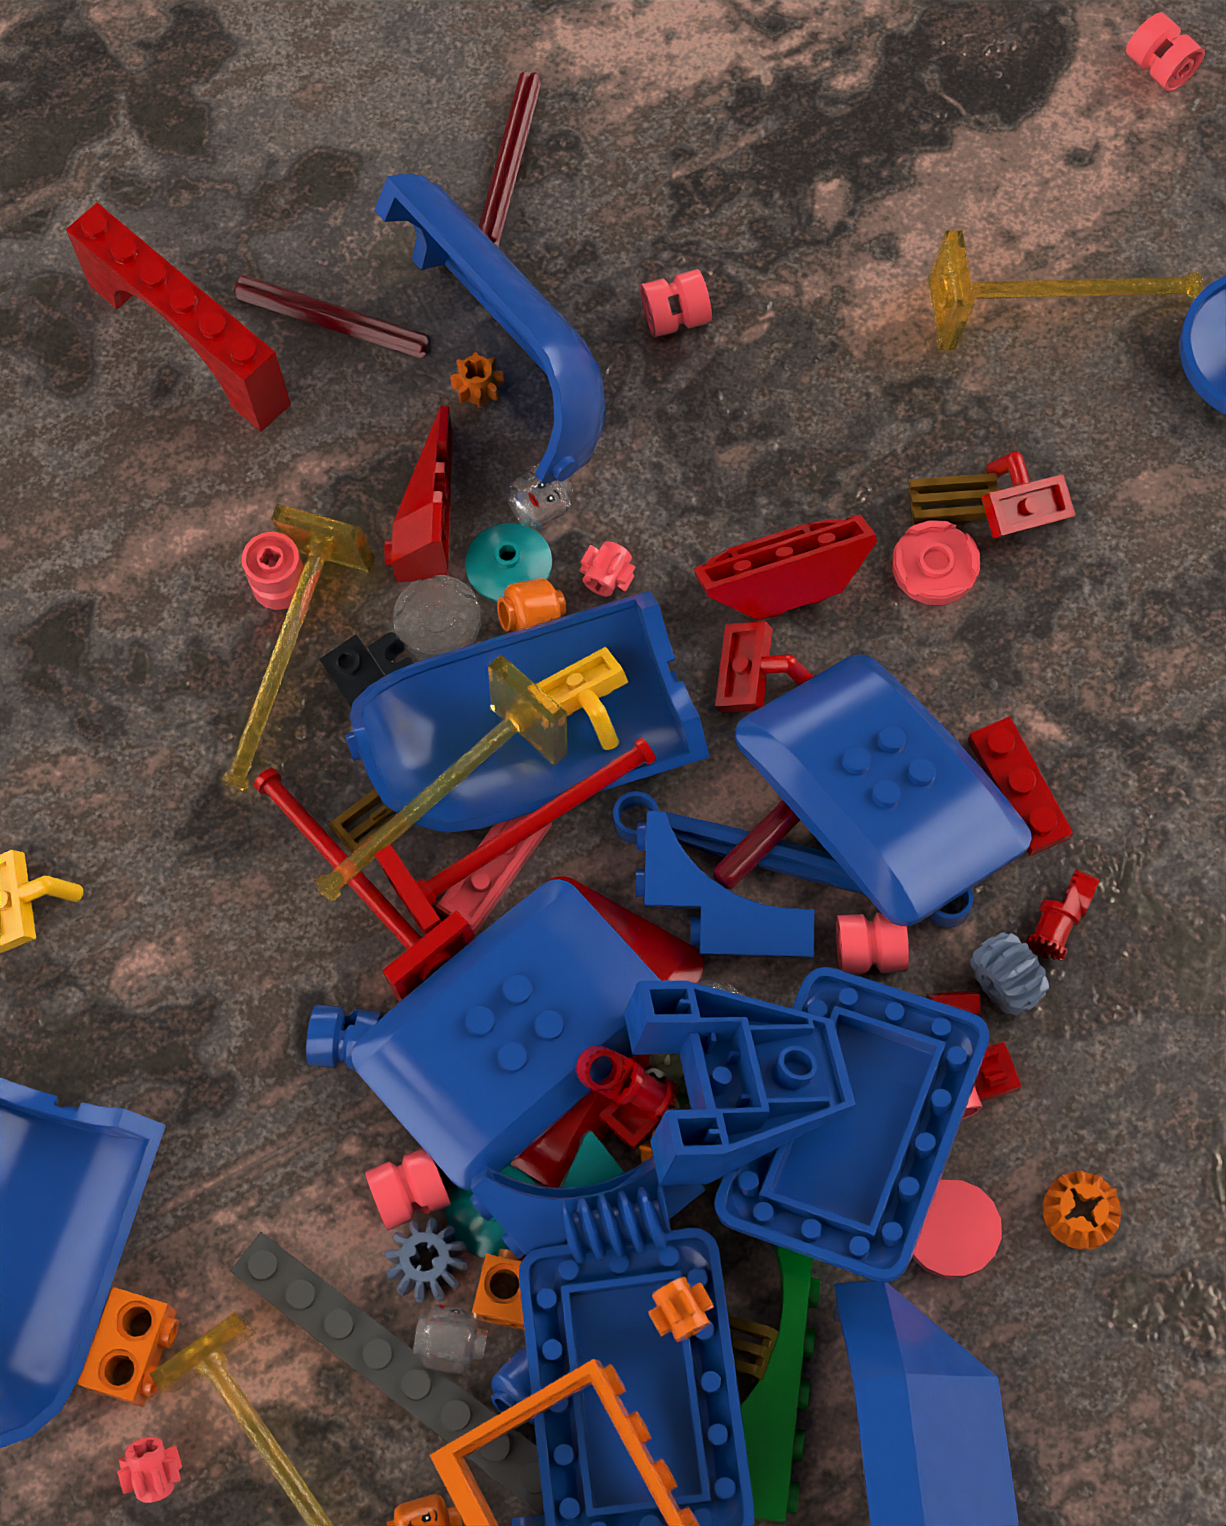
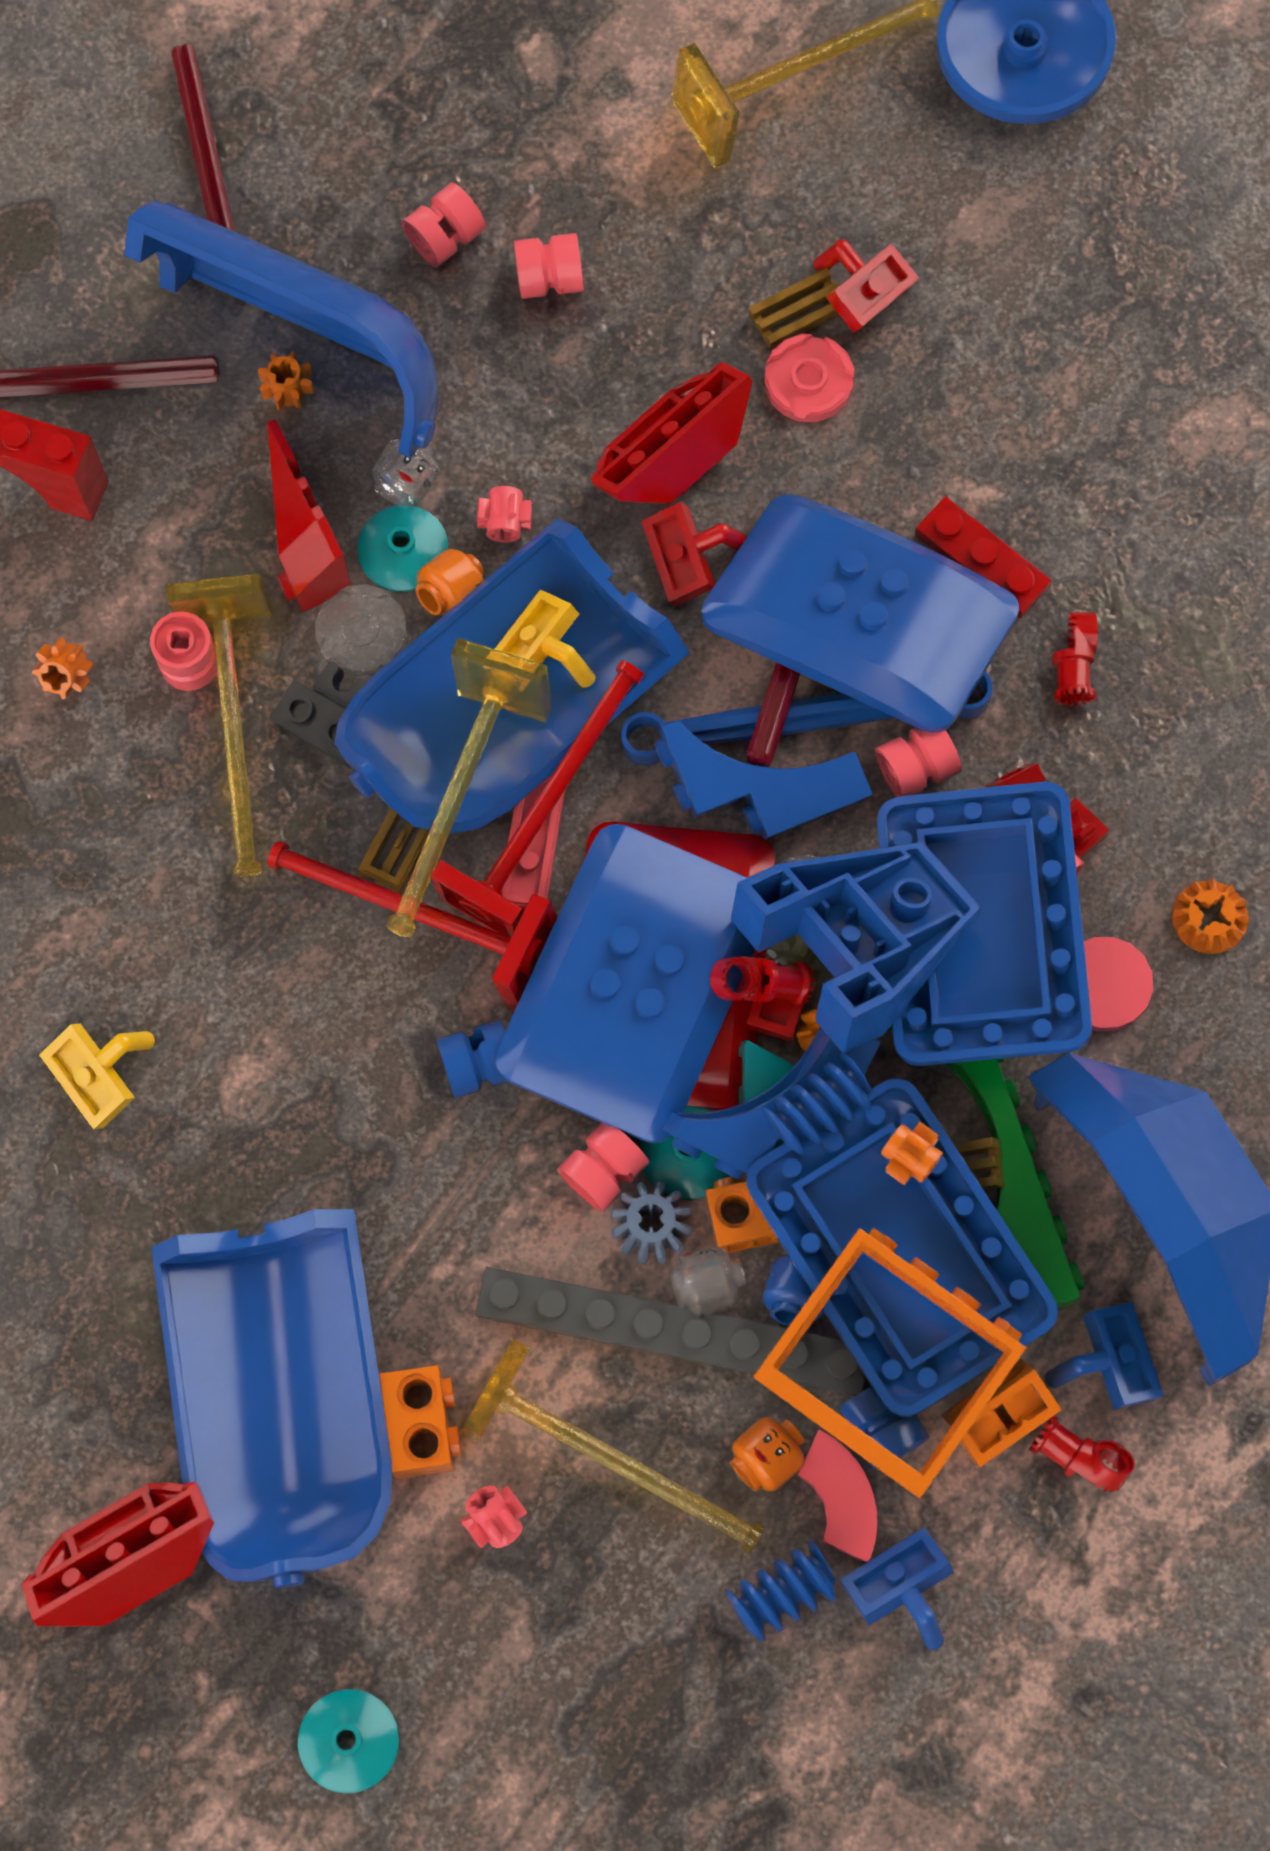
camera: 25 degrees left, 5 degrees up
sand blue gear [970,932,1049,1016] -> none
none -> orange gear [32,637,94,699]
none -> coral wheel [514,233,584,299]

